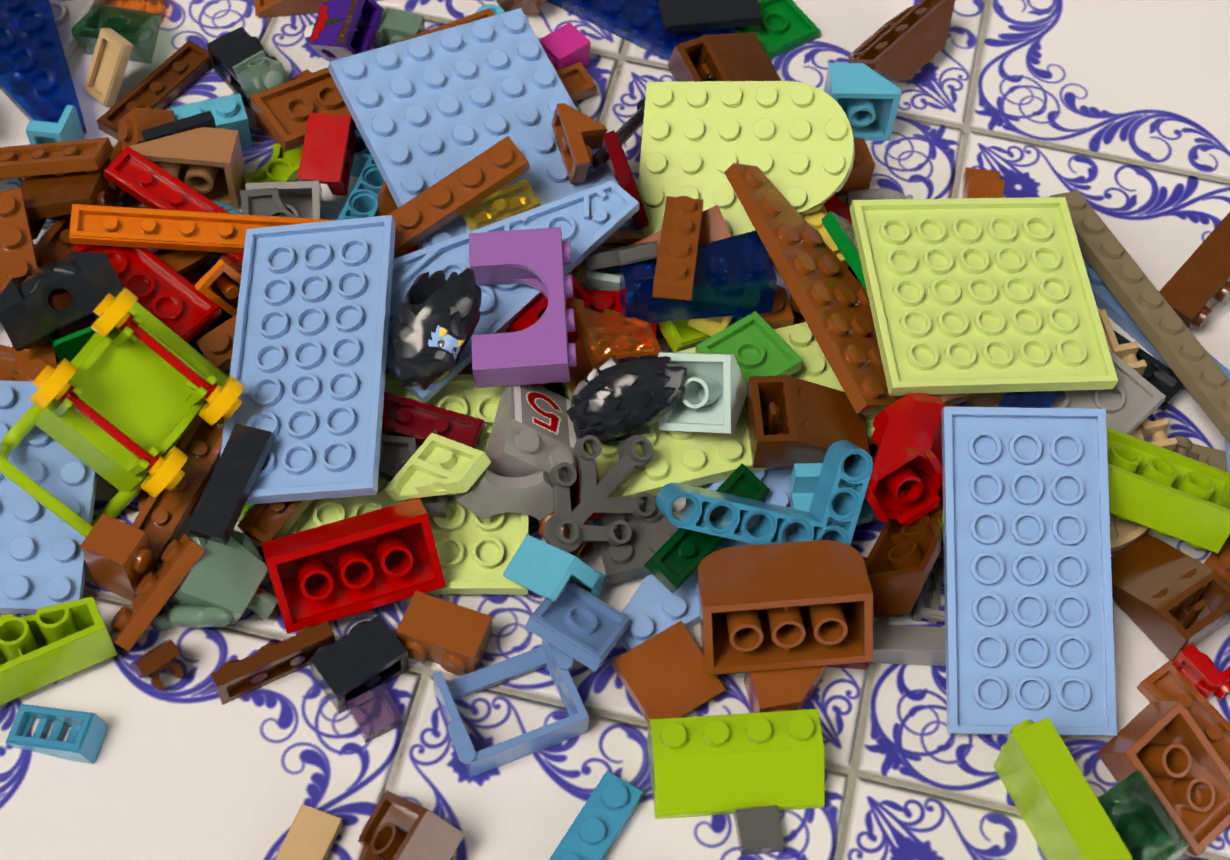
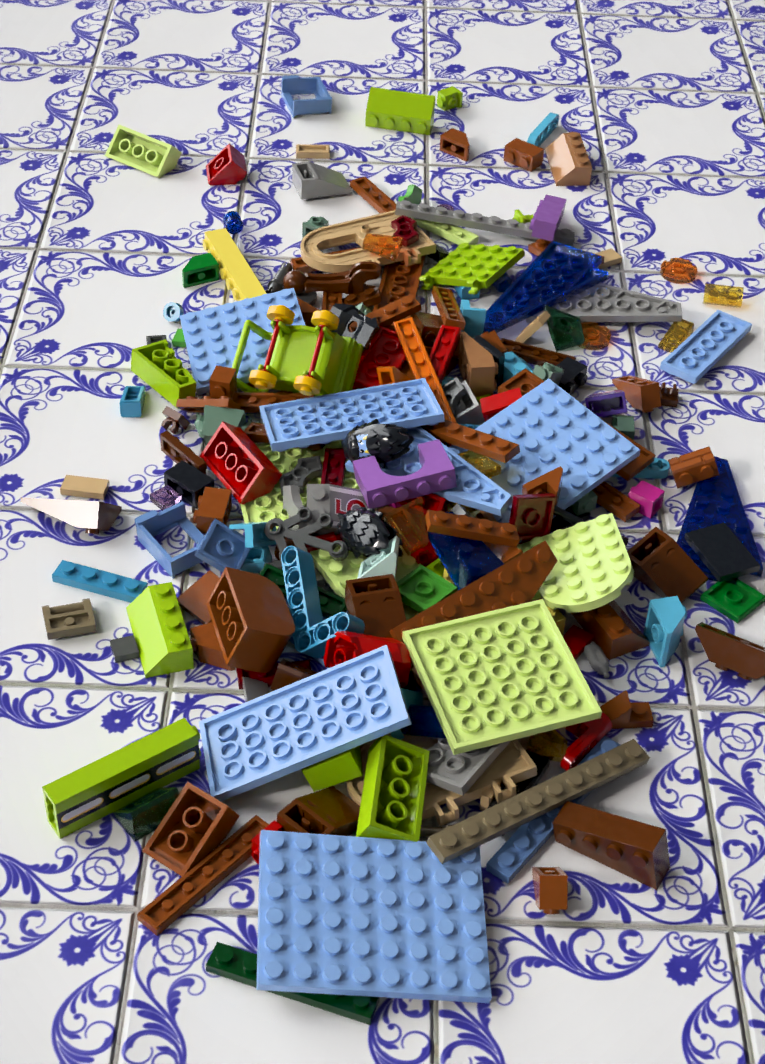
camera: 80 degrees right, 15 degrees down
black tile [186,423,276,545] -> none
yellowish green wing [384,433,491,501] -> none

